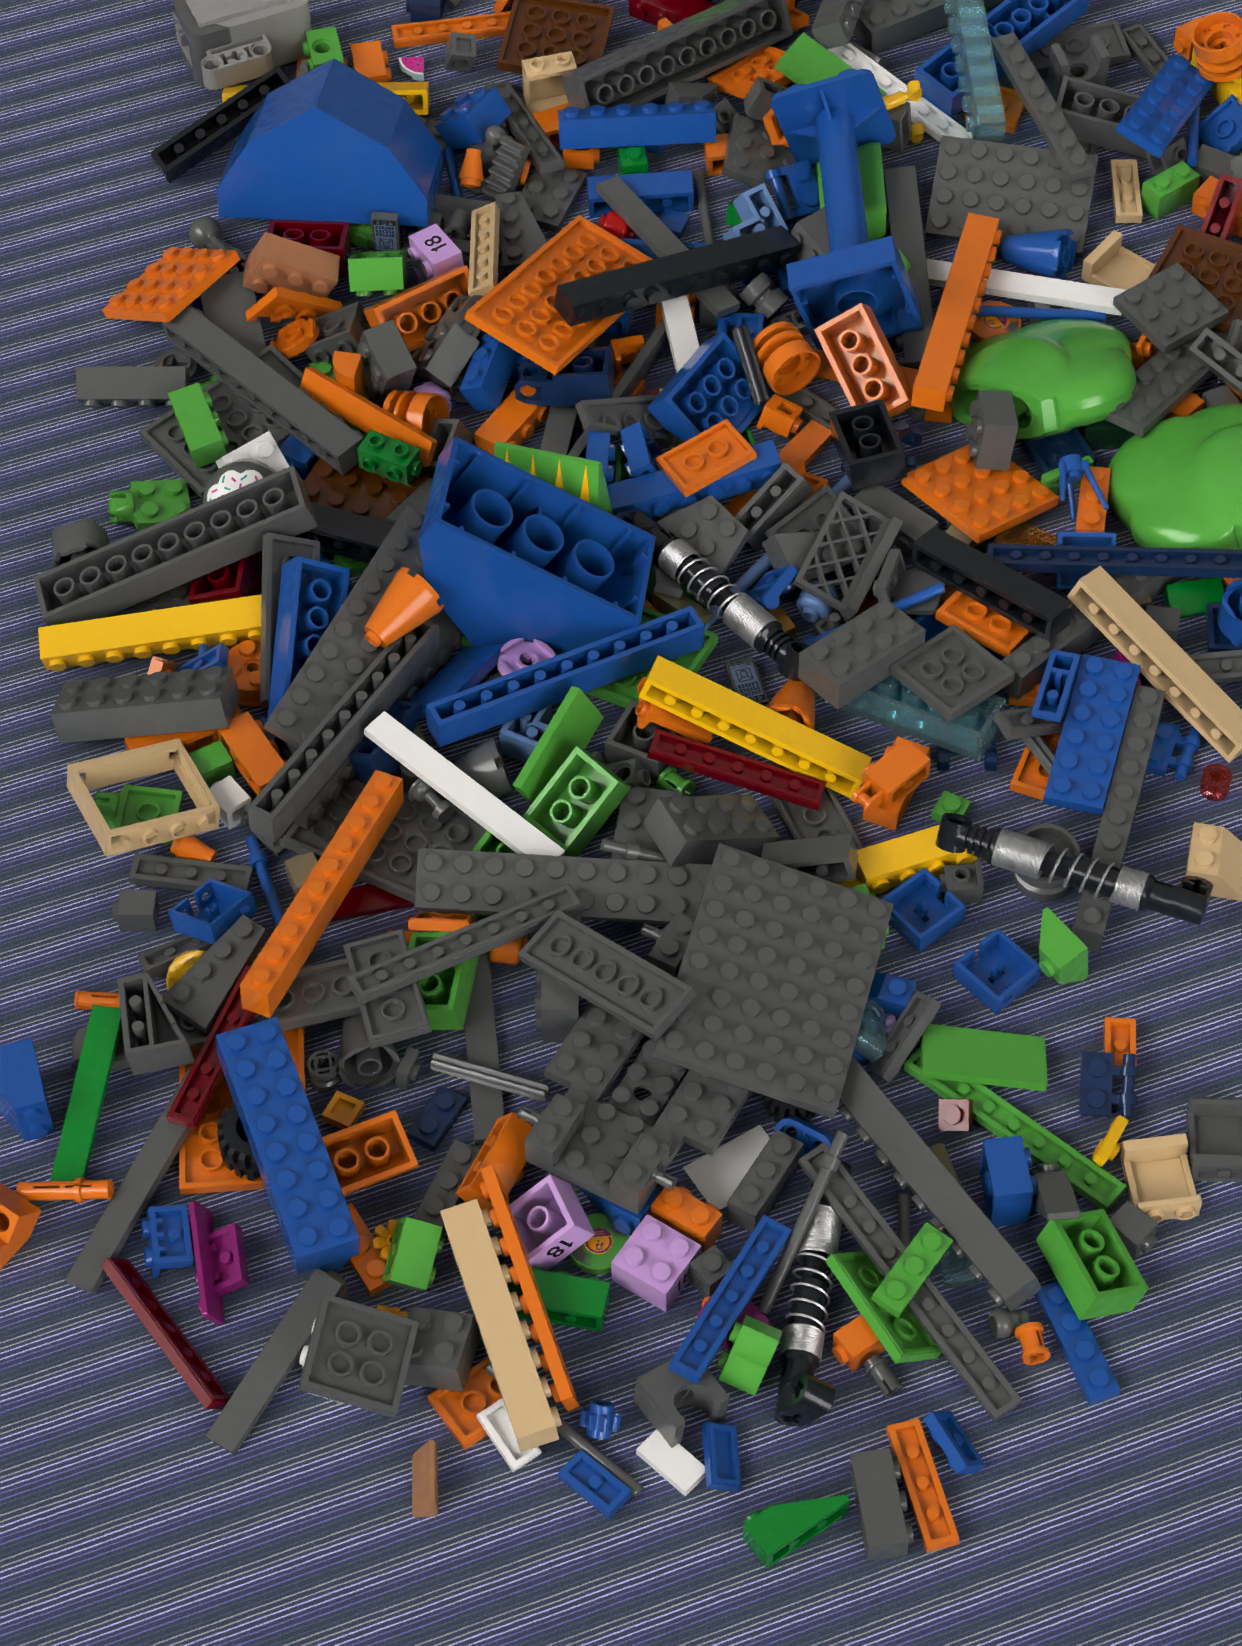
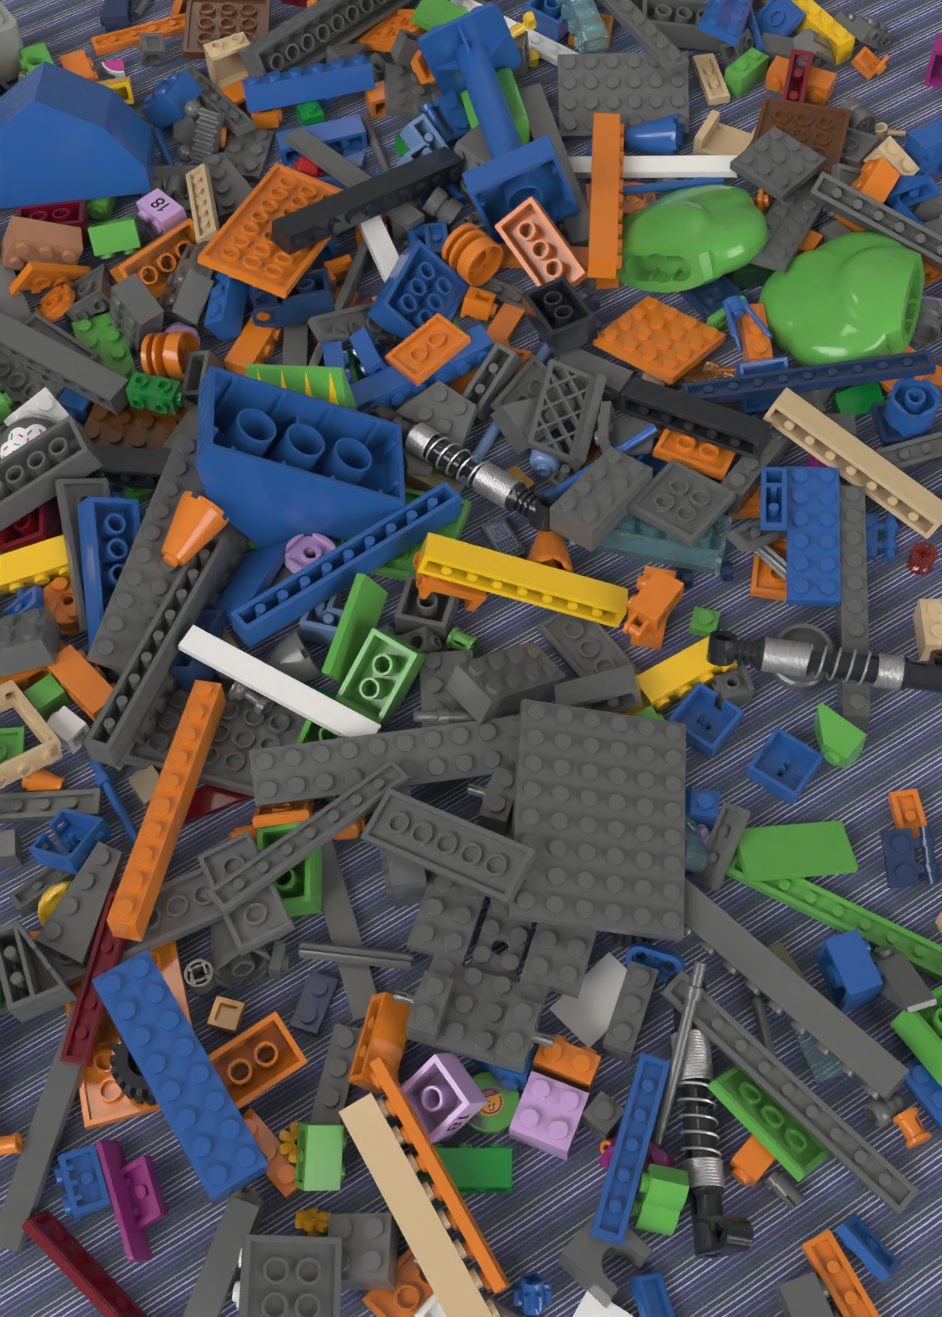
camera: 10 degrees left, 5 degrees up
orange tile [299,367,438,467] -> none
orange brick [333,351,365,397] -> none
tile [371,212,402,251] -> none
orange cone [458,148,484,189] -> none
dark red tile [647,728,826,811] -> none
black axle [732,325,770,405] -> none
blue plate [748,564,799,611] -> none
bright green plate [871,1222,953,1318] -> none
plate [938,1099,973,1131] -> none
dark grey brick [966,390,1019,470] -> none
yellow plate [1091,1115,1129,1167] -> none

